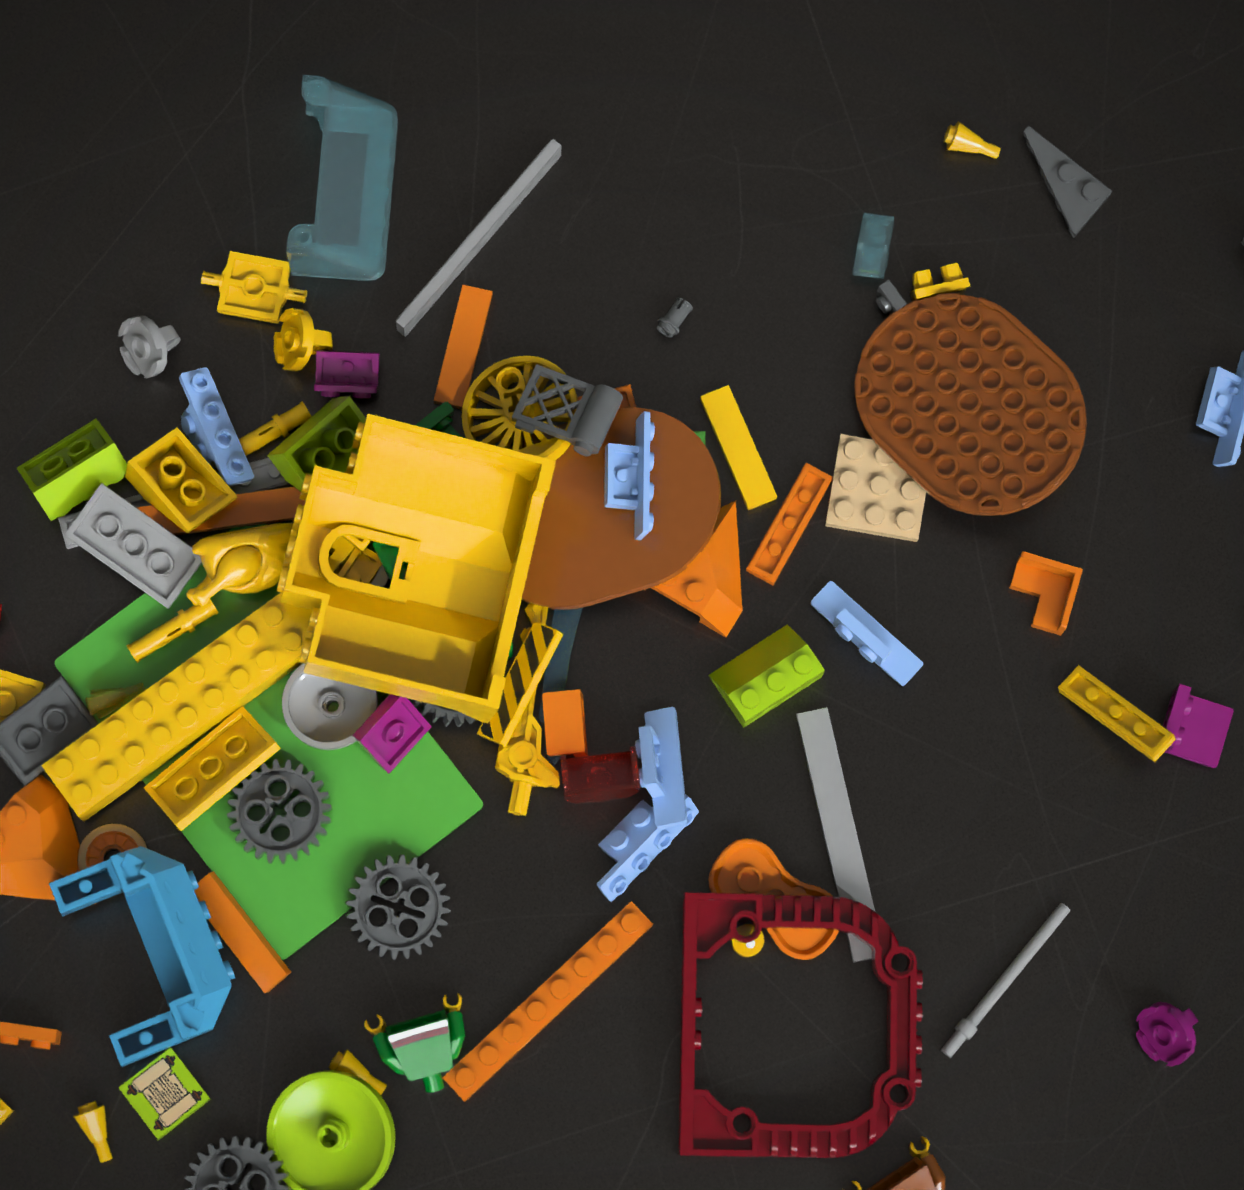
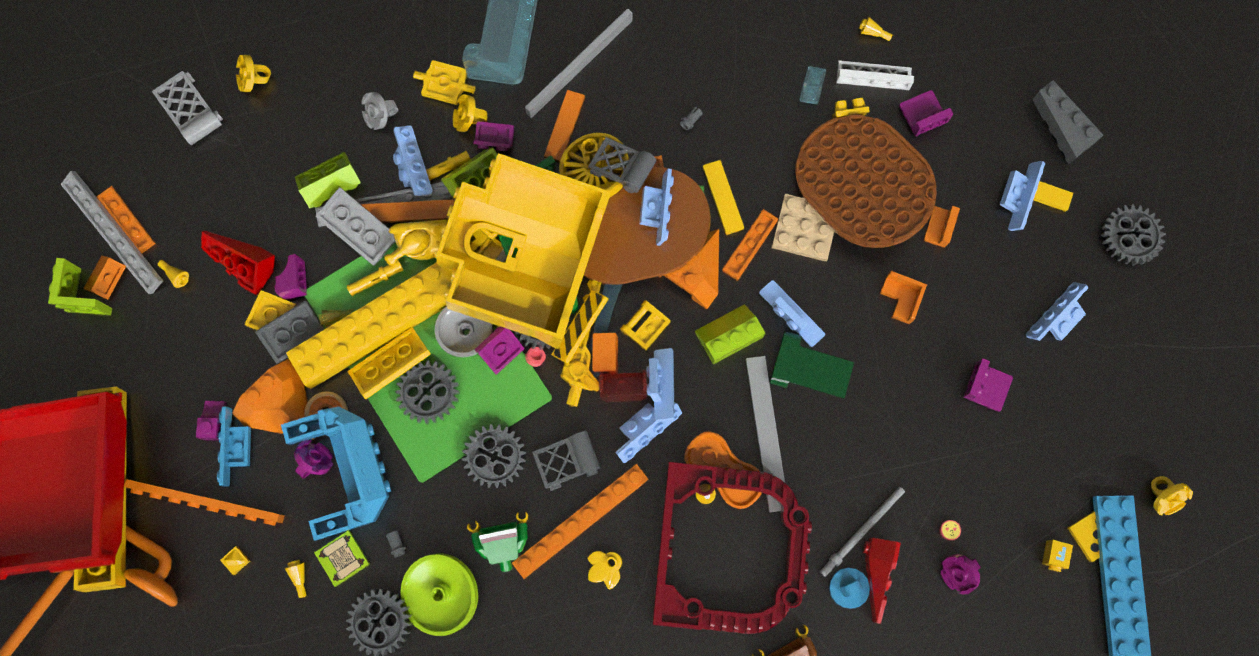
camera: 10 degrees right, 0 degrees up
yellow slope [125,427,238,533] -> none
orange tile [194,871,291,993] -> none
yellow cone [328,1049,387,1095] -> none
dark grey plate [876,280,907,315] -> none
dark grey wing [1023,126,1112,238] -> none
yellow tile [1058,665,1176,762] -> none
none -> magenta arch [275,254,307,300]
none -> magenta tile [294,440,333,479]
none -> dark grey pin [386,531,406,558]
none -> coral tile [525,347,546,367]
none -> dark grey piece [533,431,601,491]
none -> yellow plate [587,551,622,589]
none -> yellow plate [620,300,671,350]
none -> dark green piece [770,331,854,398]
none -> dark azure tile [829,568,870,609]
none -> white fence [837,61,914,90]
none -> red wedge [863,538,901,624]
none -> magenta bracket [899,90,953,136]
none -> orange panel [924,206,960,248]
none -> light yellow tile [939,520,961,540]

